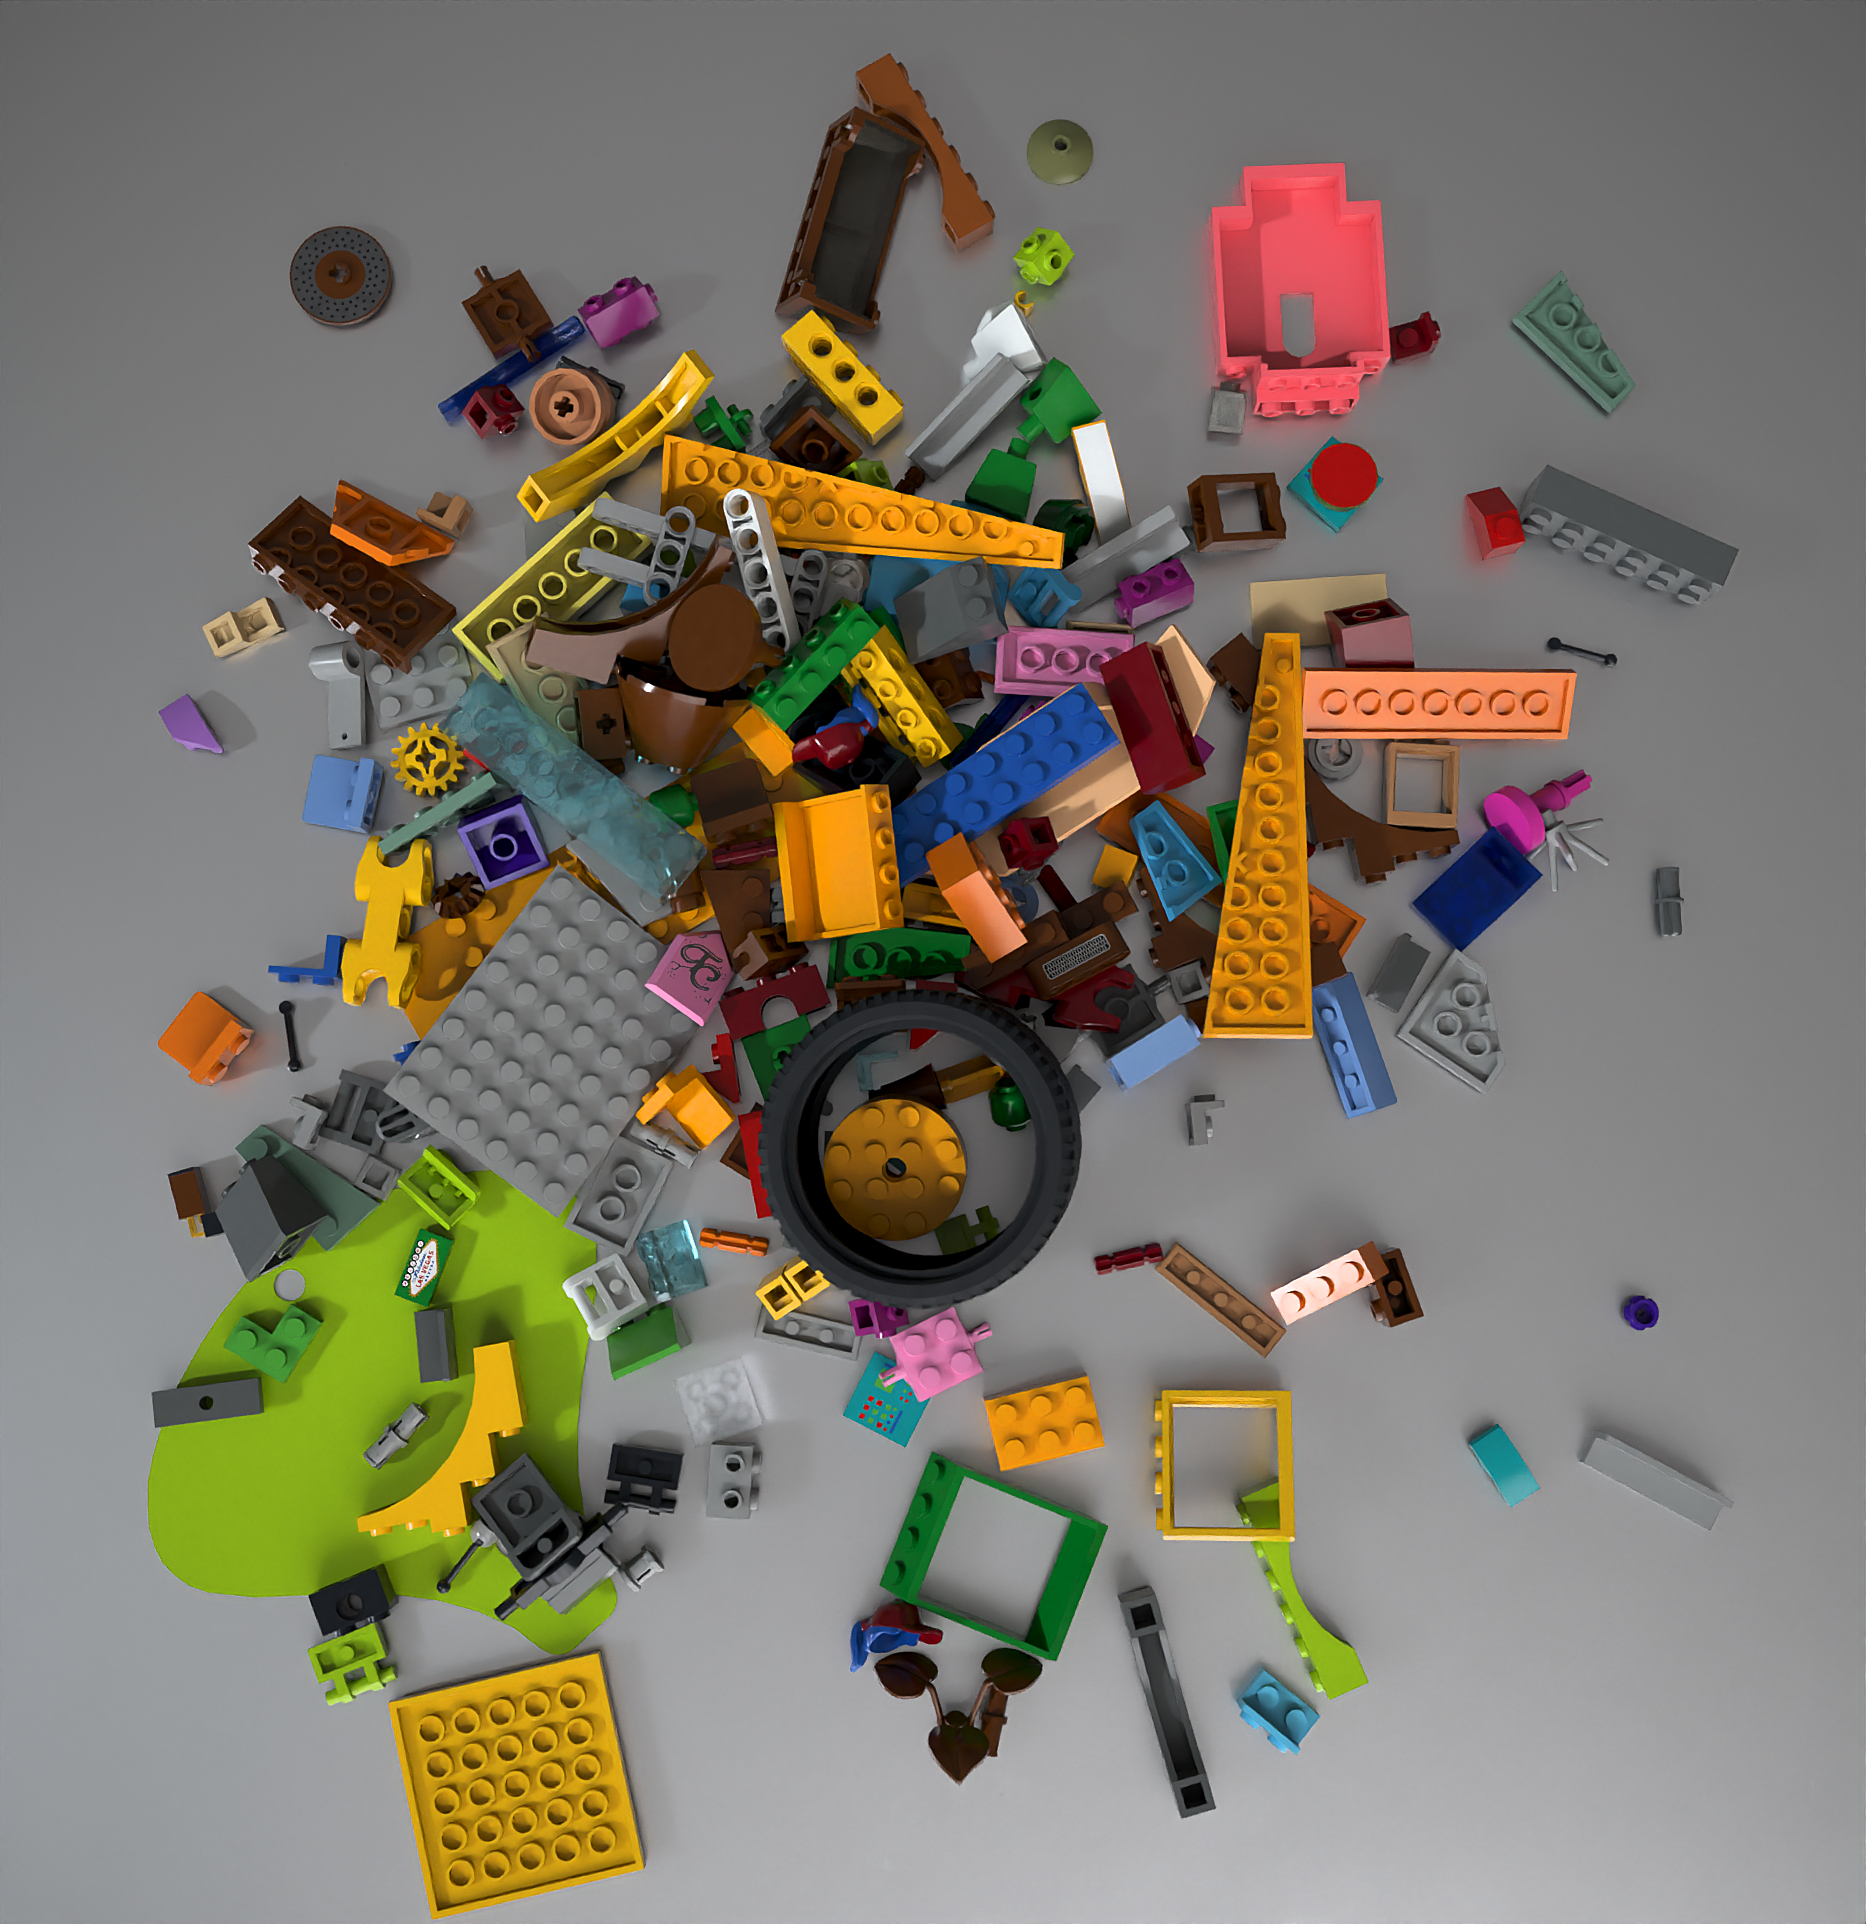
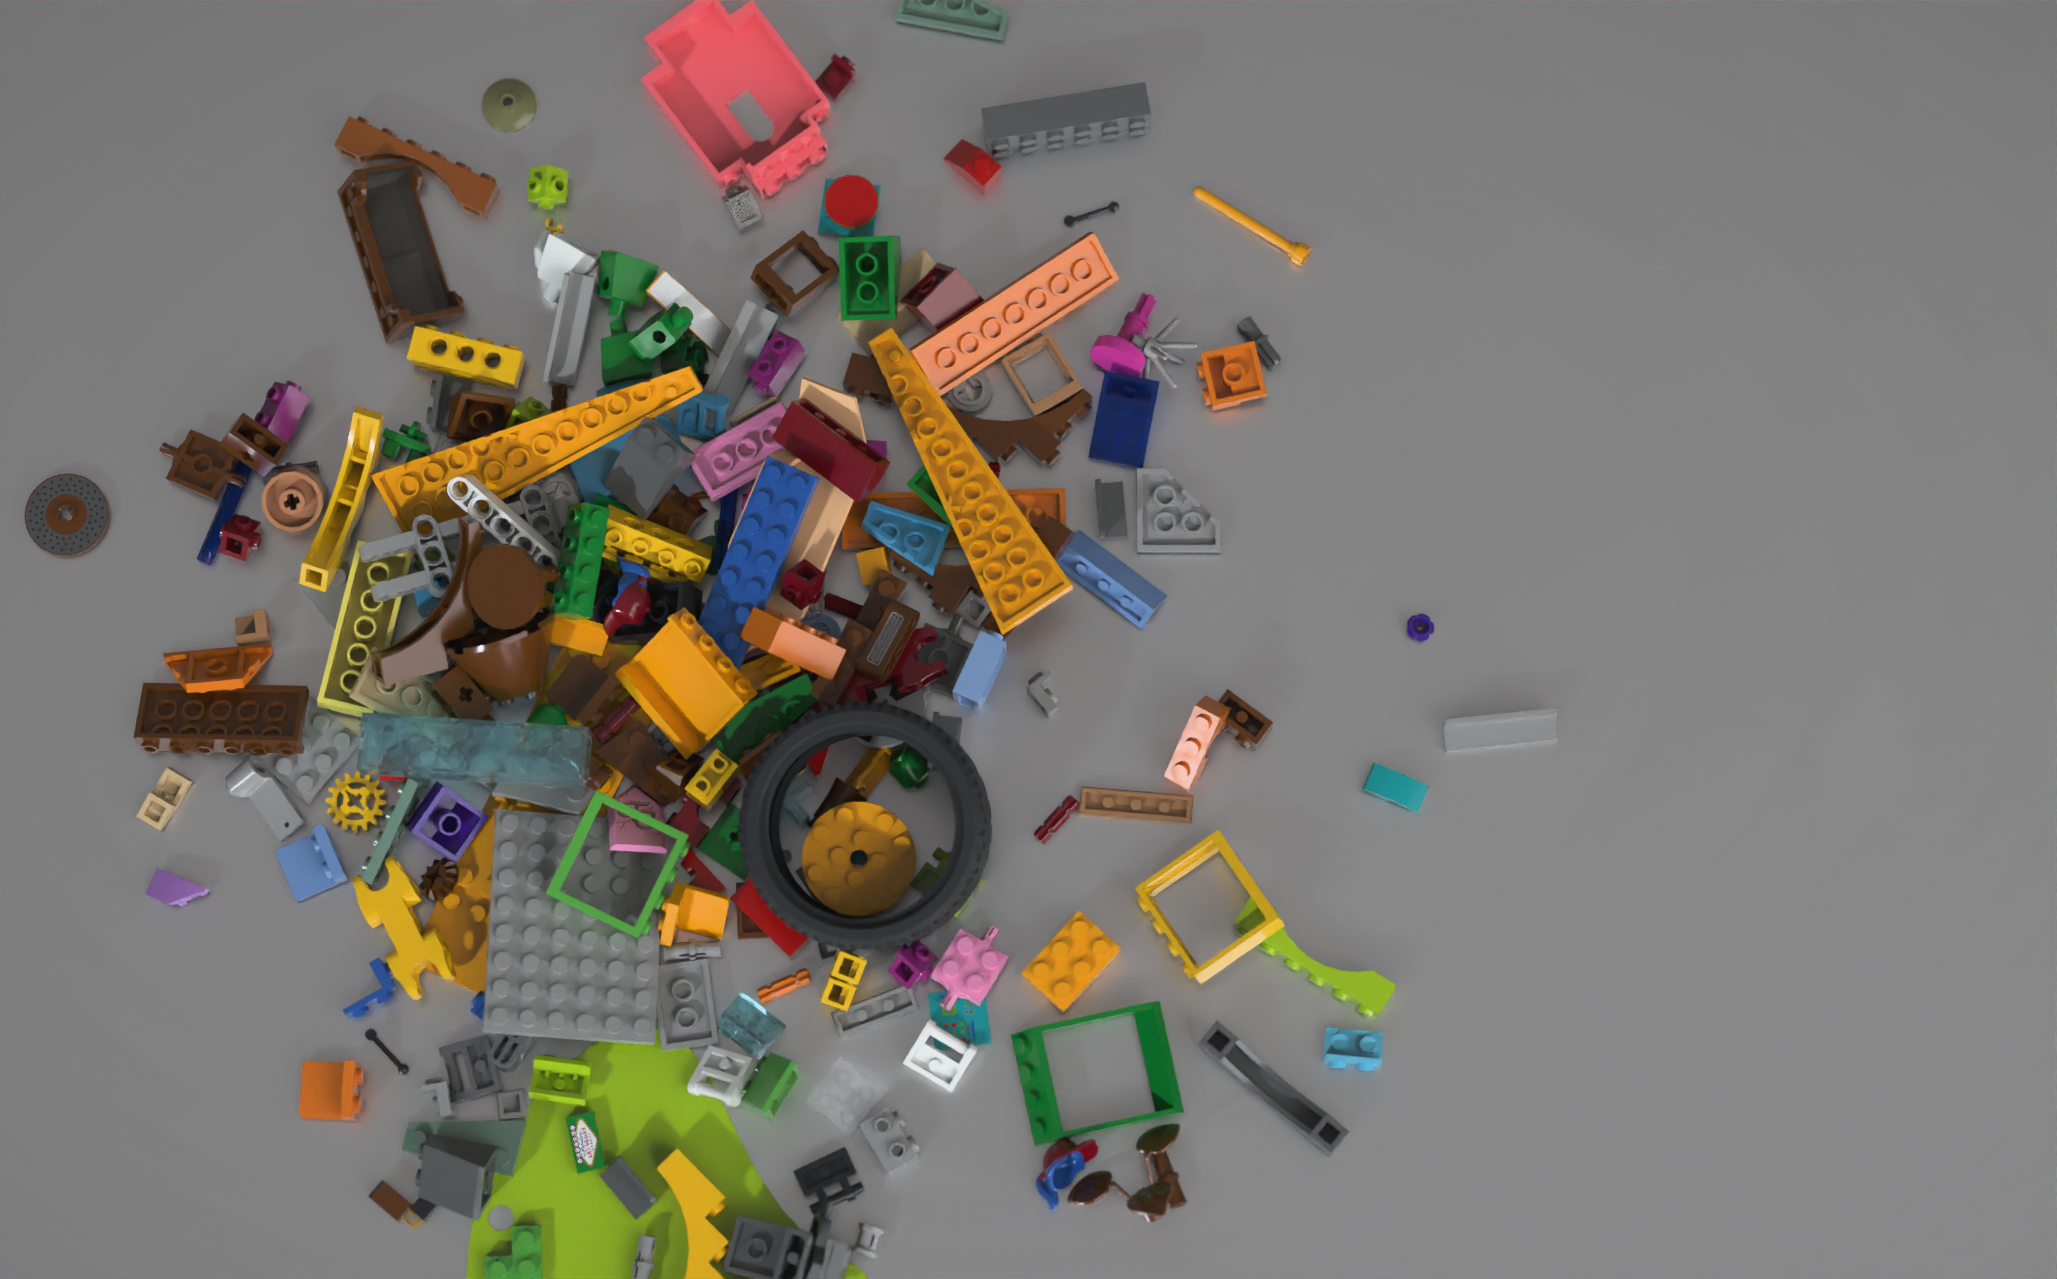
camera: 30 degrees left, 5 degrees down
none -> reddish brown brick [219,413,289,477]
none -> bright green window [545,790,691,938]
none -> green torso [627,303,693,364]
none -> yellow hips [684,749,740,812]
none -> green slope [839,236,901,321]
none -> white plate [903,1018,978,1092]
none -> light orange piece [1193,186,1312,267]
none -> orange plate [1196,341,1267,411]

